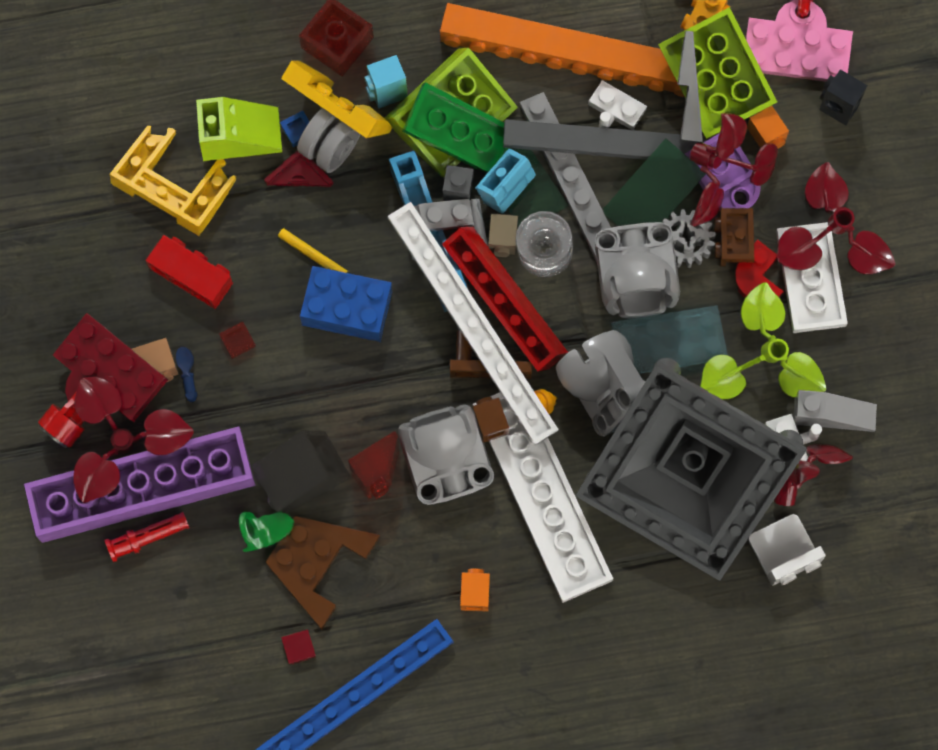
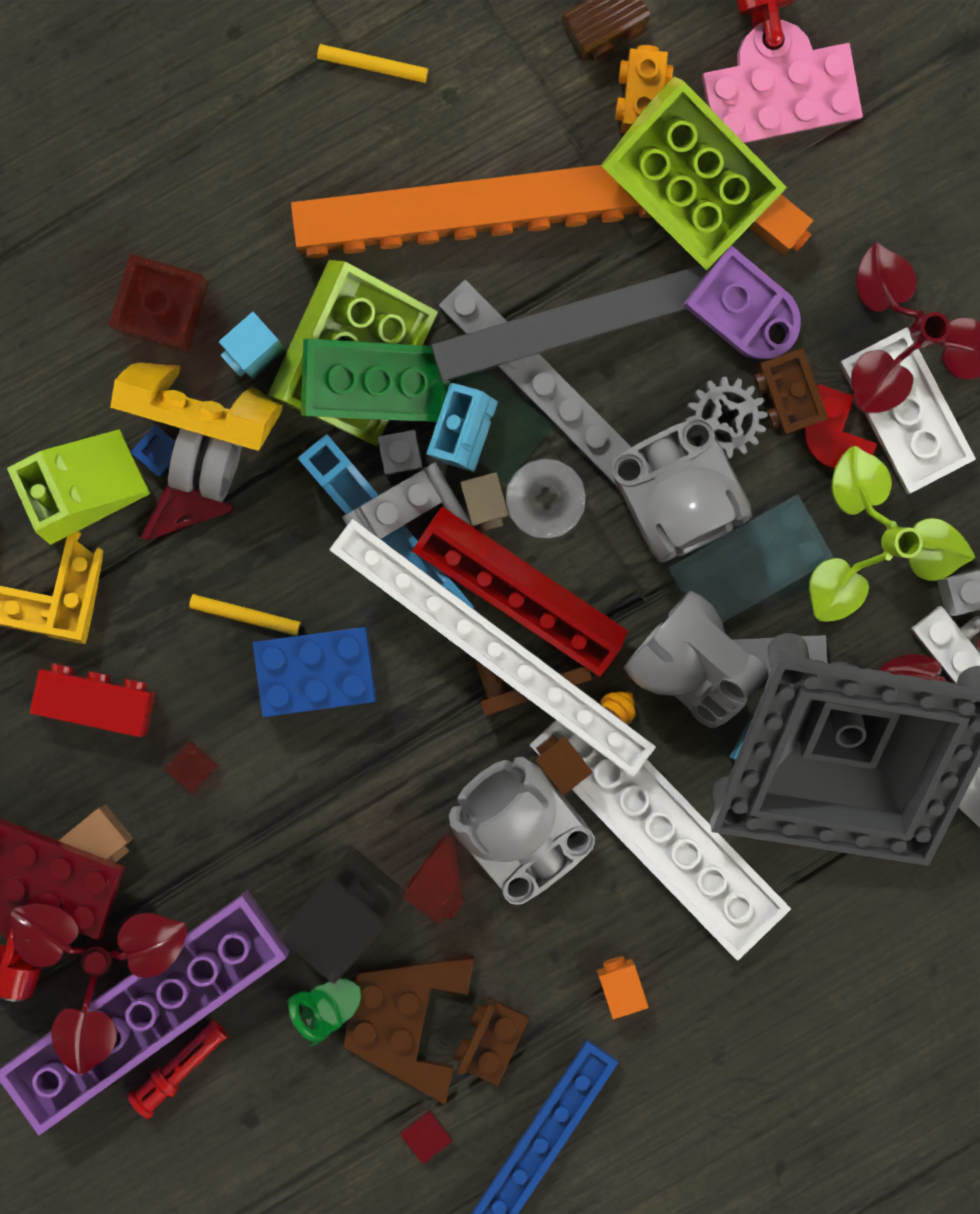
camera: 20 degrees left, 15 degrees up
dark blue piece [176,347,198,402] -> none
white plate [588,80,647,130] -> none
clear green piece [602,138,706,226] -> none
light grey slope [677,31,703,142] -> none
dark red plant [689,113,778,226] -> none
black brick [819,69,868,126] -> none
none -> reddish brown bracket [454,997,529,1086]

